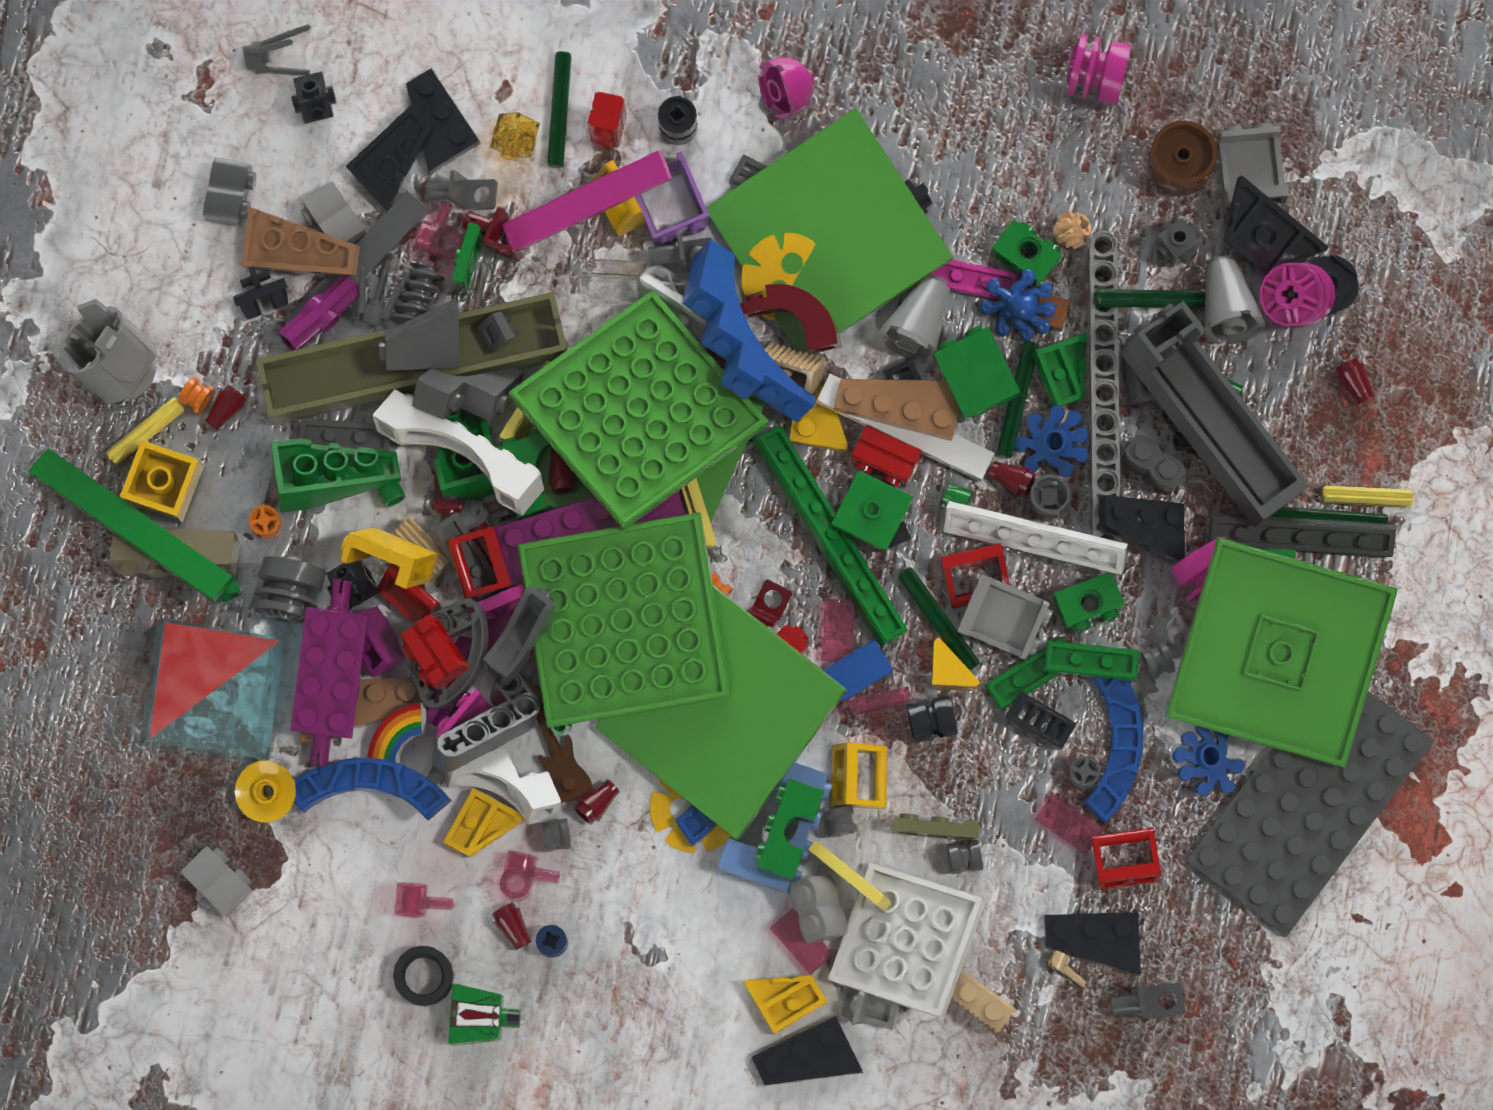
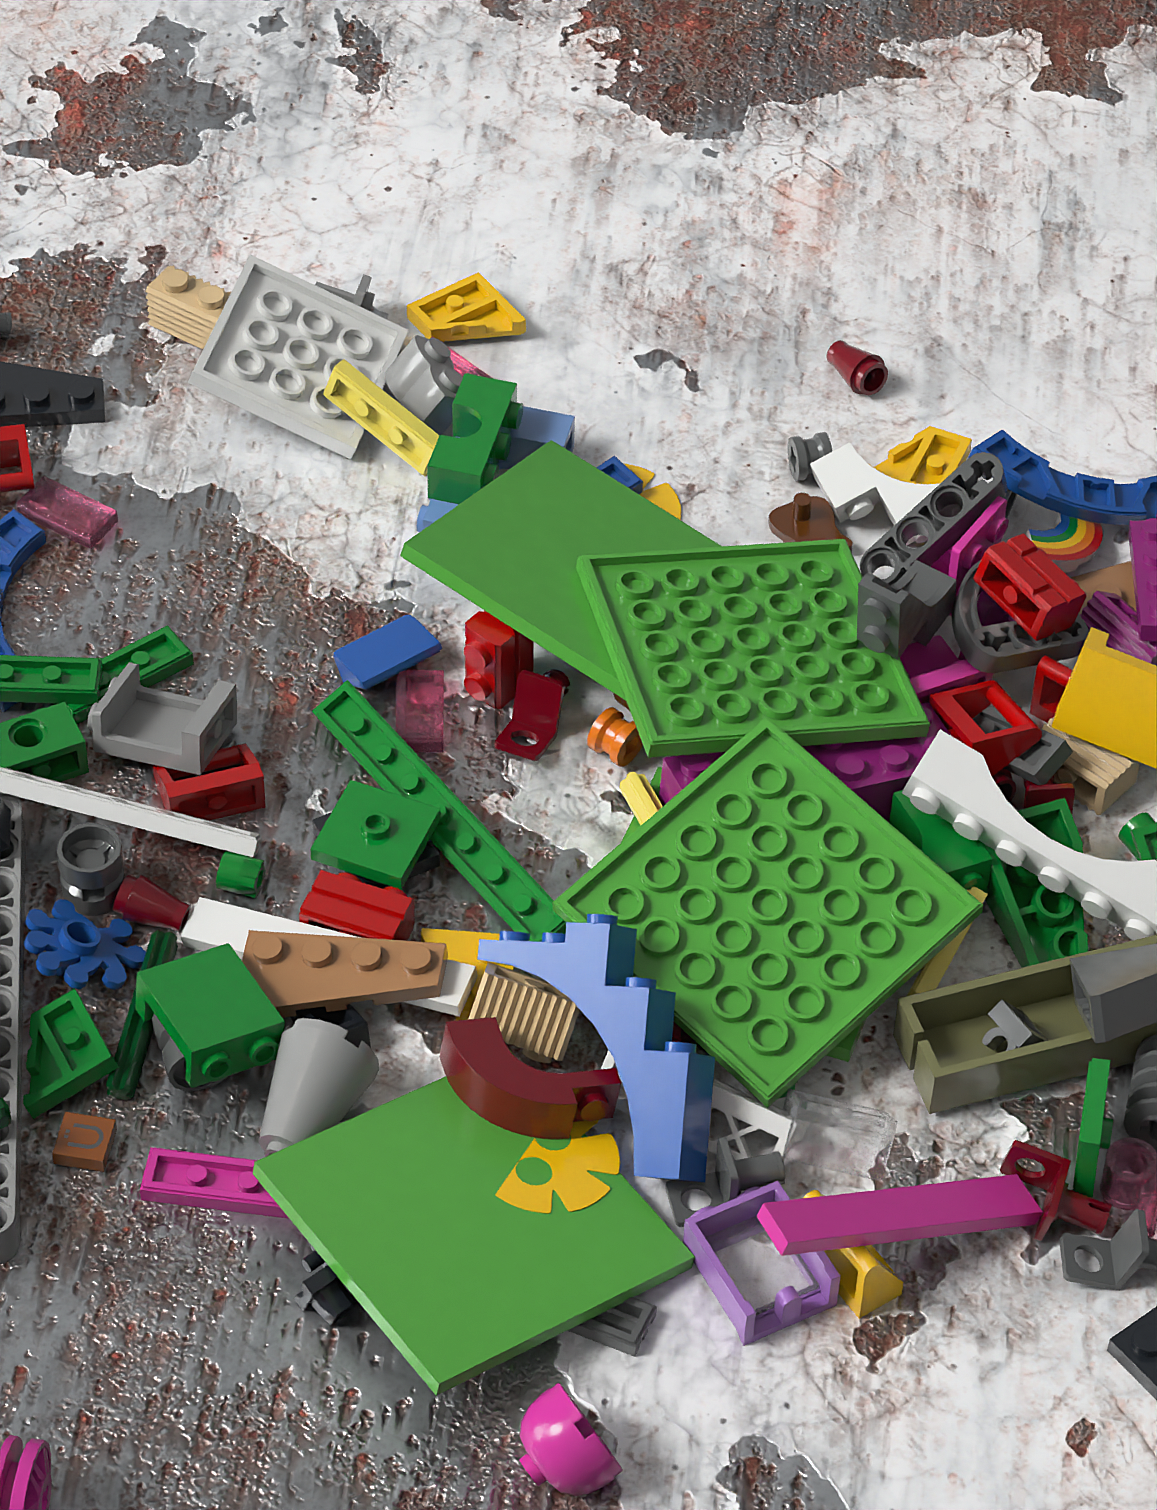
camera: 170 degrees right, 30 degrees down
black tyre [393,945,454,1007] -> none
clear pink piece [394,883,453,919] -> none
dark grey arch [412,368,524,422] -> none
torso [448,984,521,1046] -> none
clear yellow brick [490,112,540,161] -> none
clear pink piece [500,851,560,902] -> none
dark blue wheel [536,925,568,958] -> none
dark green axle [547,51,572,168] -> none
dark red cone [574,779,620,825] -> none
red brick [588,91,627,150] -> none
black wheel [658,96,698,145] -> none
black wing [751,1016,863,1086] -> none
dark grey wheel [823,806,858,838] -> none
yellow tile [830,742,888,809] -> none
clear pink tile [848,686,911,717] -> none
olive plate [892,813,980,841] -> none
dark green axle [898,567,980,671] -> none
black wheel [906,695,958,744] -> none
yellow slope [931,637,981,691] -> none
dark grey wheel [947,839,983,875] -> none
blue animal [980,269,1056,341] -> none
green brick [991,220,1062,288] -> none
black slope [1004,691,1076,750] -> none
tan hand [1048,951,1086,988] -> none
light nougat gear [1053,210,1091,249] -> none
dark grey wheel [1068,756,1100,790] -> none

